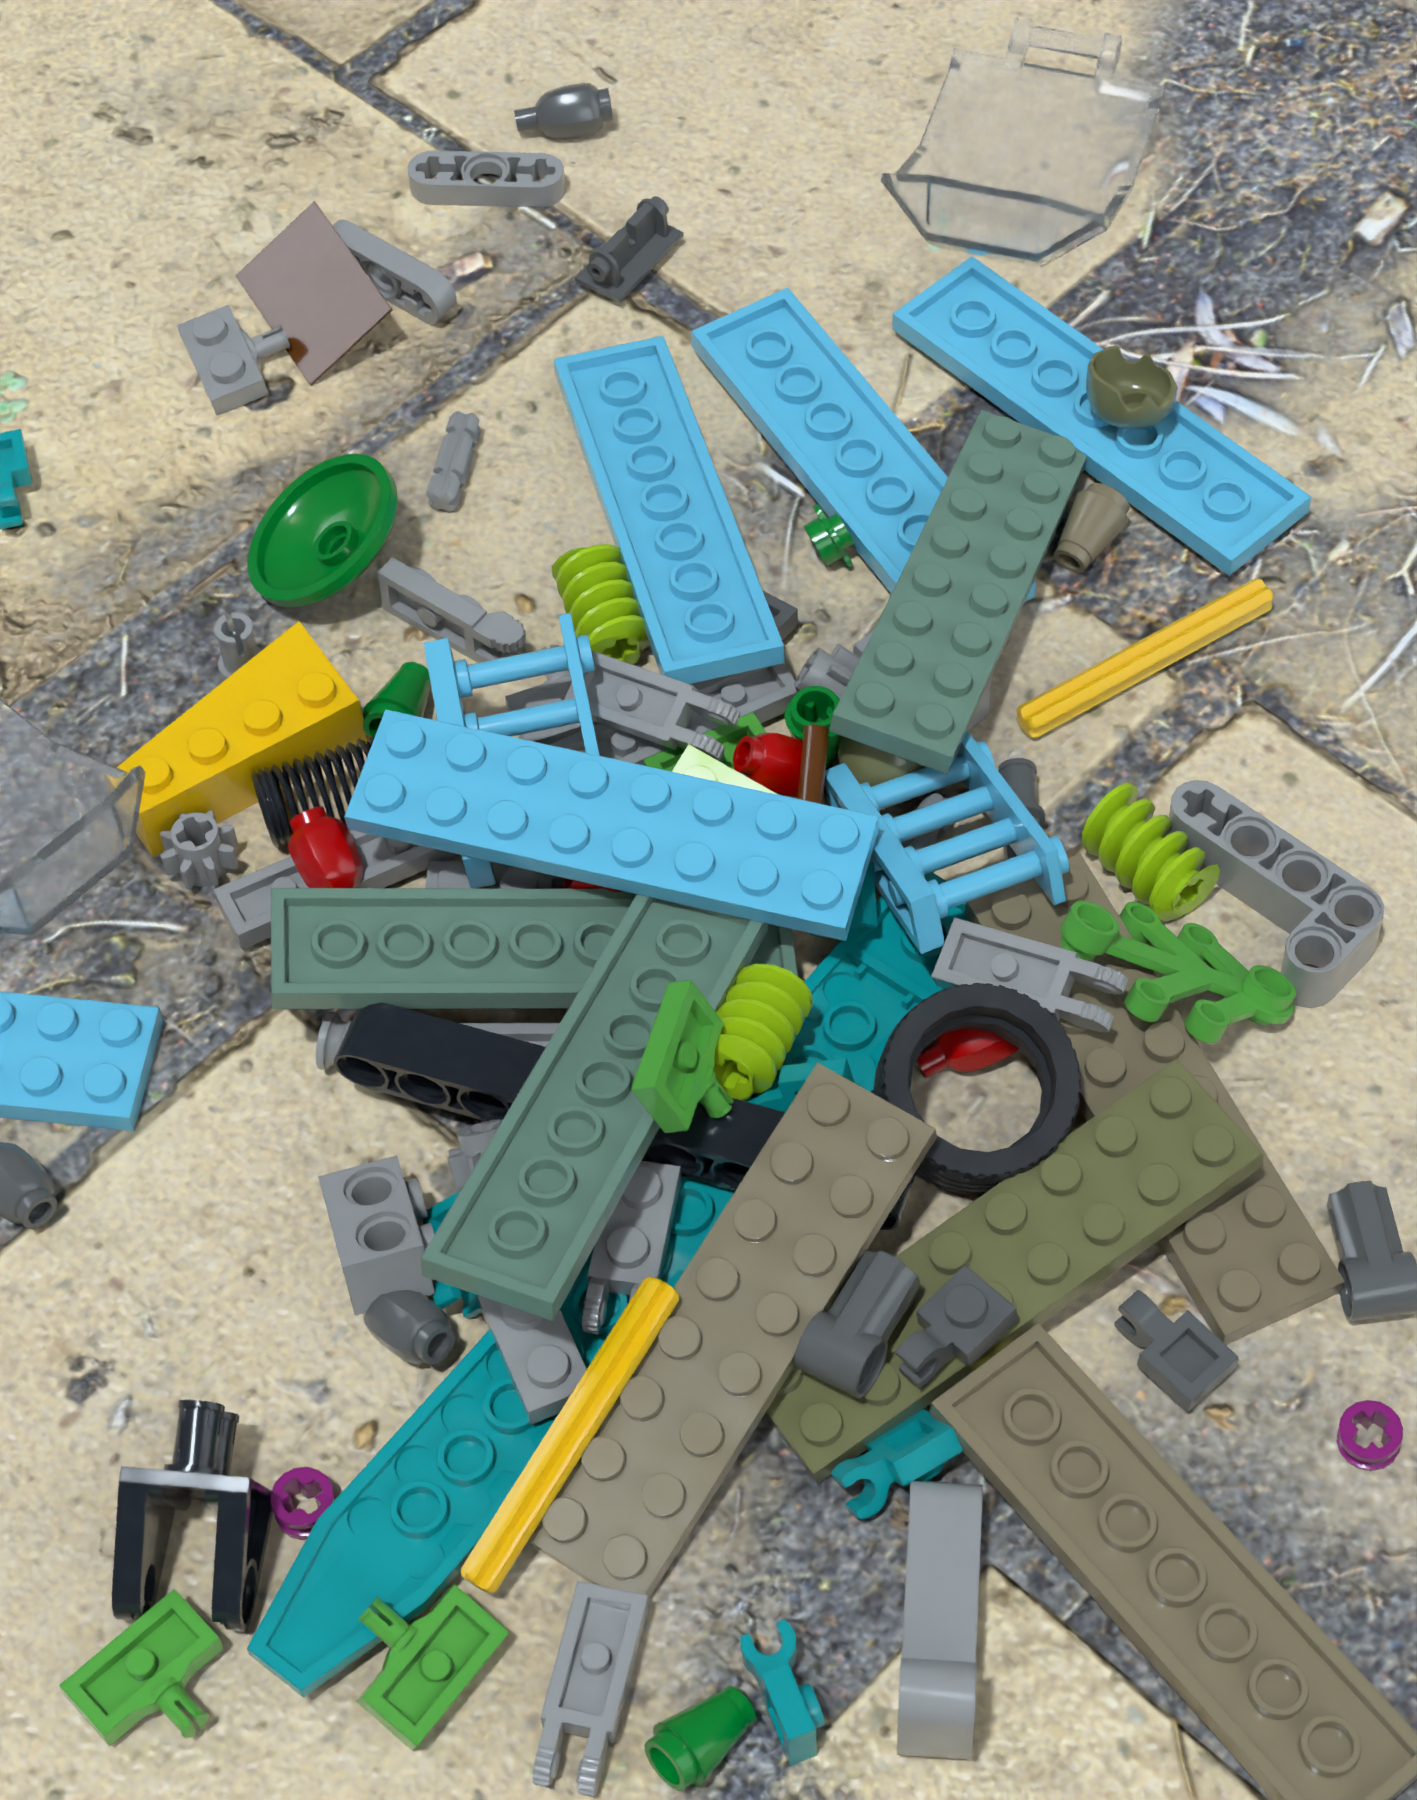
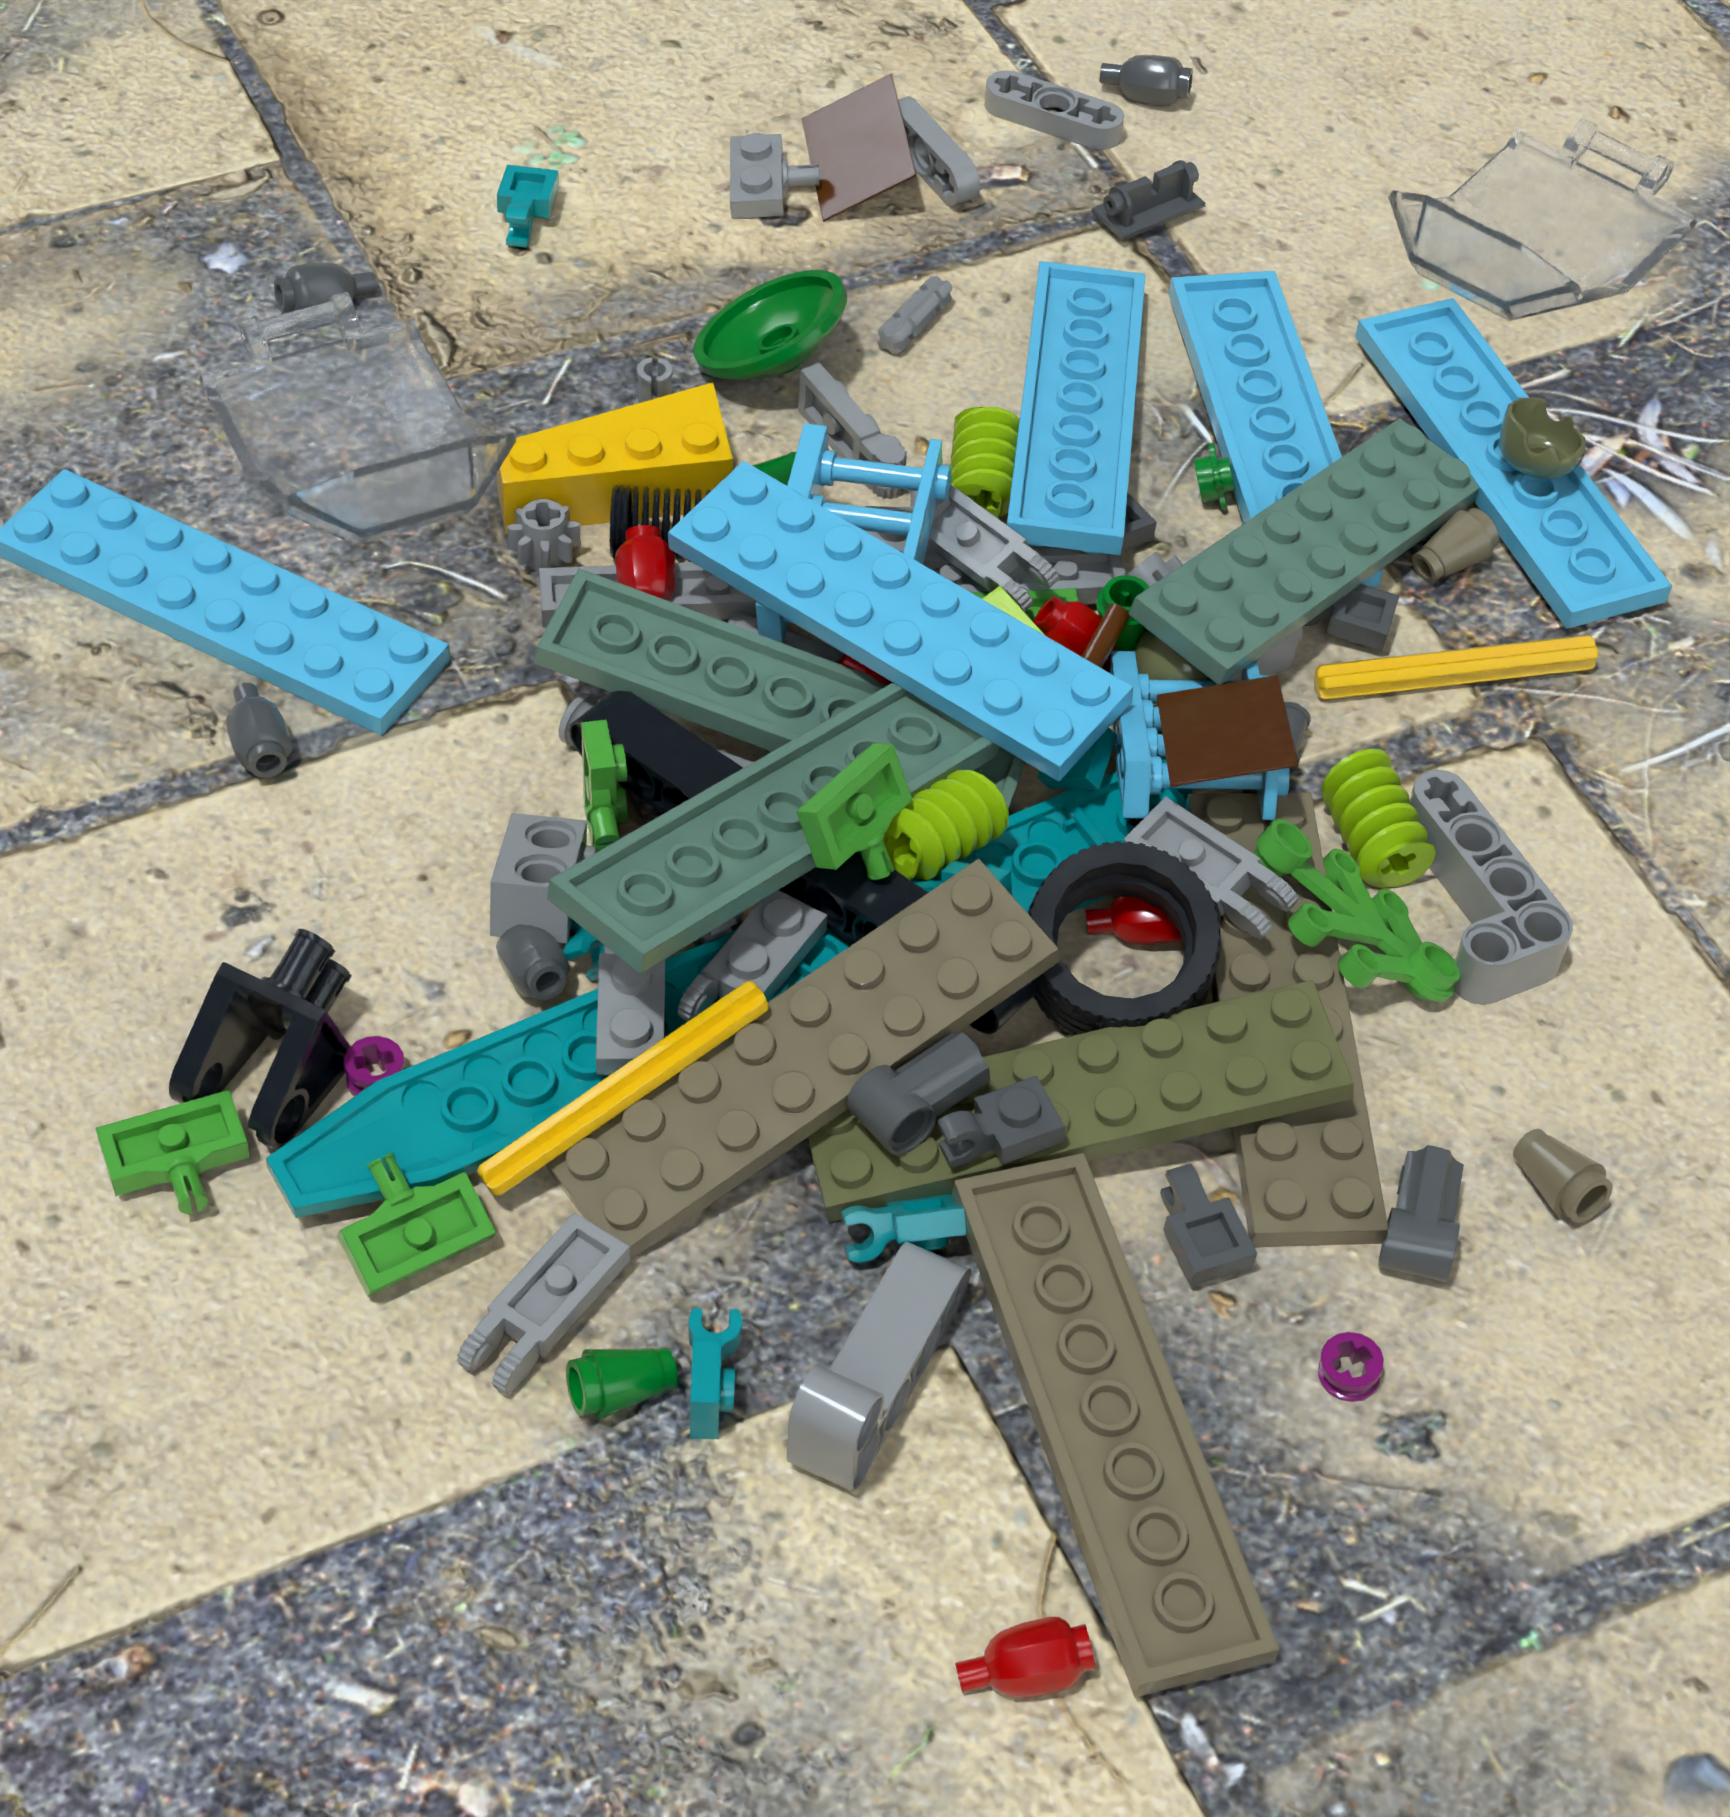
camera: 15 degrees right, 5 degrees down
none -> bright green plate [581,720,628,852]
none -> reddish brown piece [1157,675,1299,787]
none -> dark grey plate [1304,584,1400,651]

